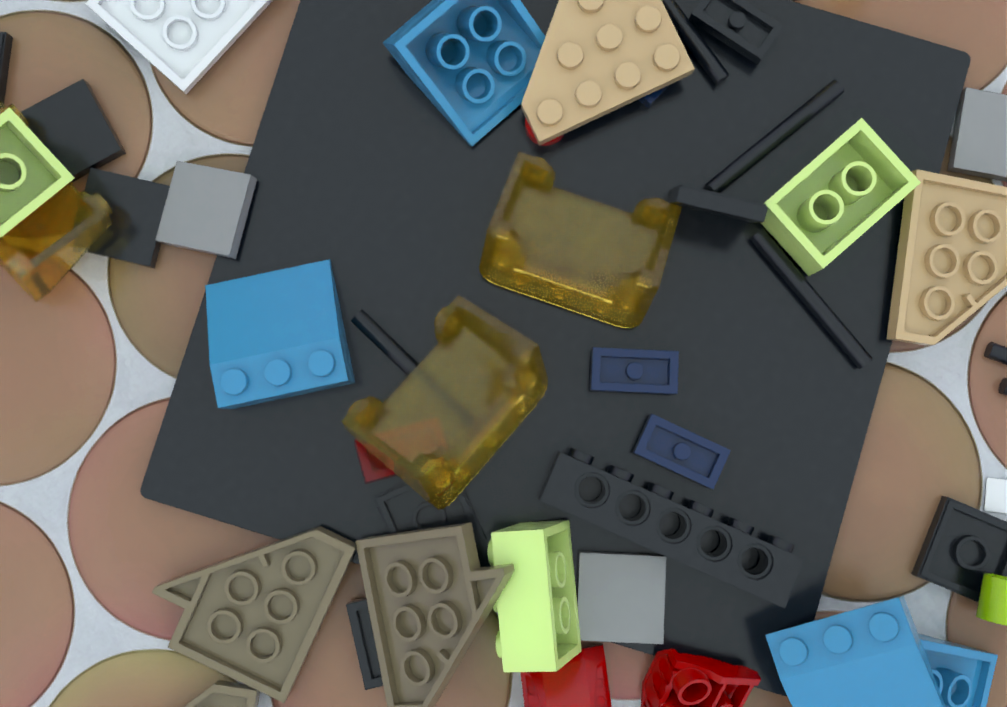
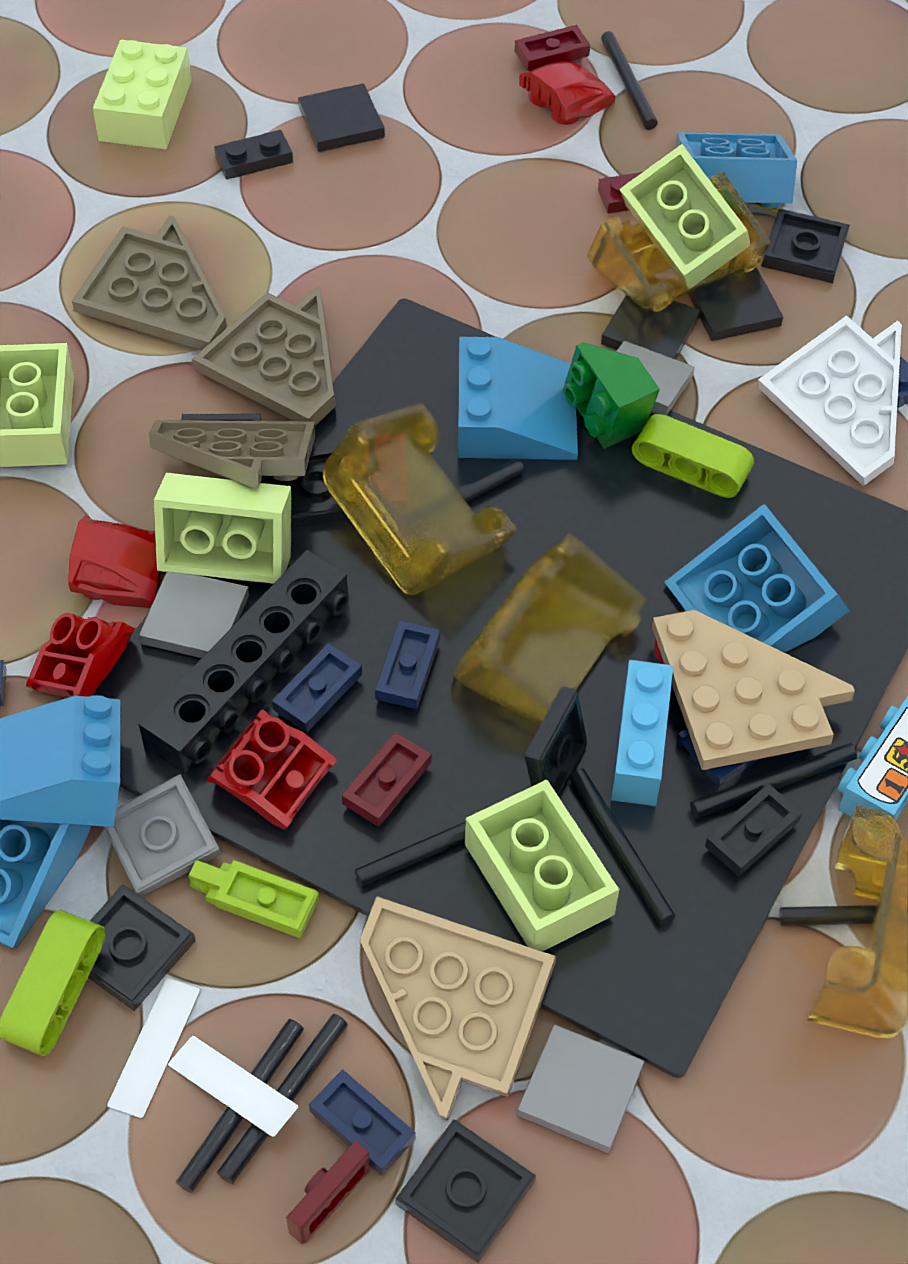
camera: 100 degrees right, 30 degrees down
none -> light grey tile [104,774,222,897]
none -> lime hinge [188,860,319,939]
none -> red slope [206,709,337,830]
none -> dark red plate [342,732,432,827]
none -> green slope [563,342,660,449]
none -> medium azure brick [611,660,673,806]
none -> lime beam [632,414,755,498]

